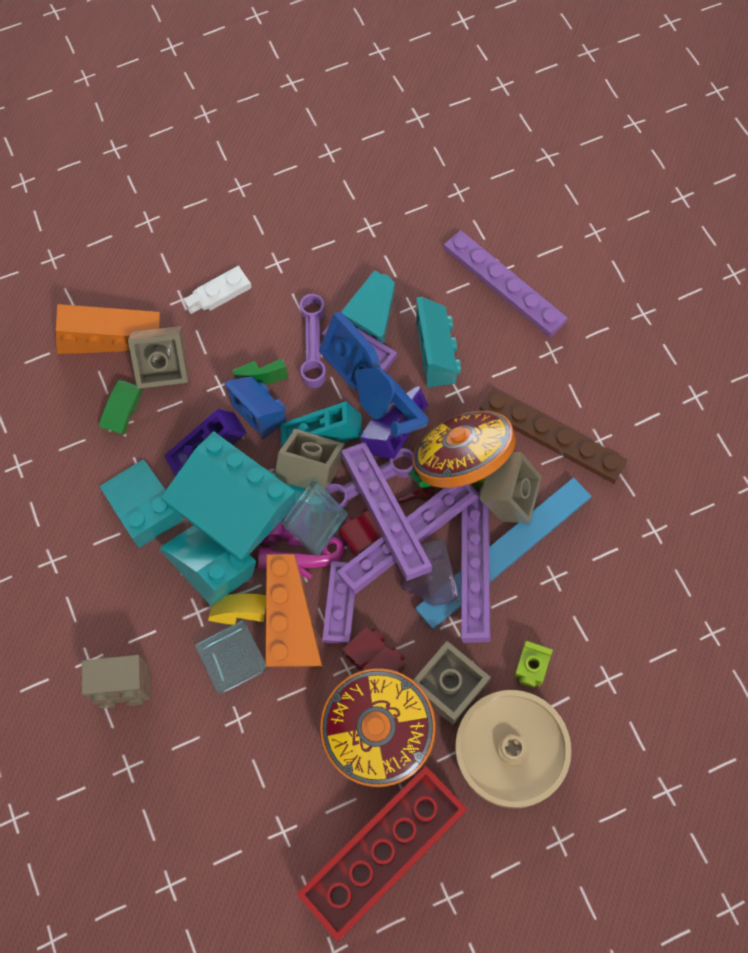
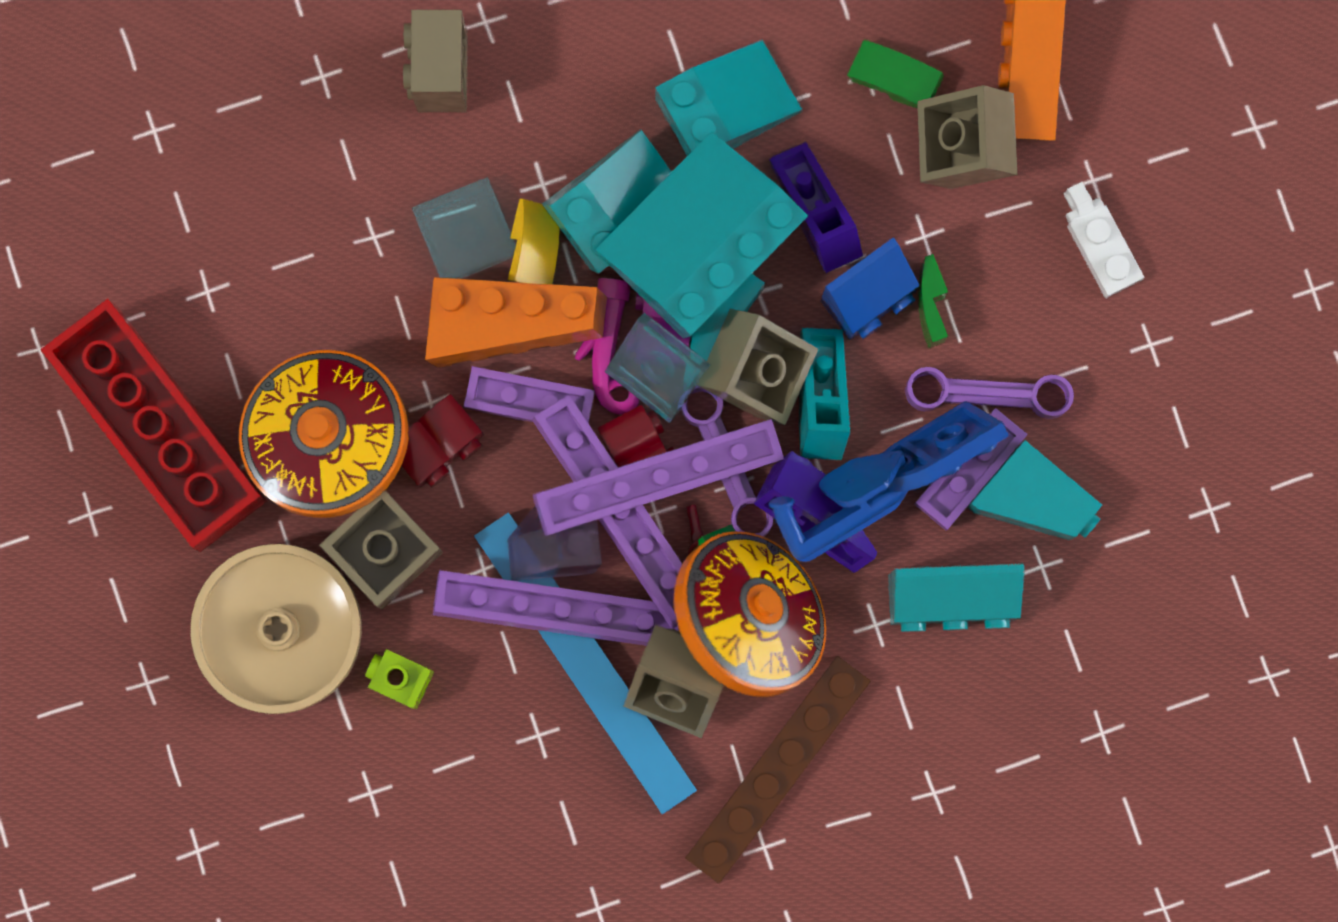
camera: 90 degrees right, 15 degrees up
medium lavender plate [444,230,568,338] -> none

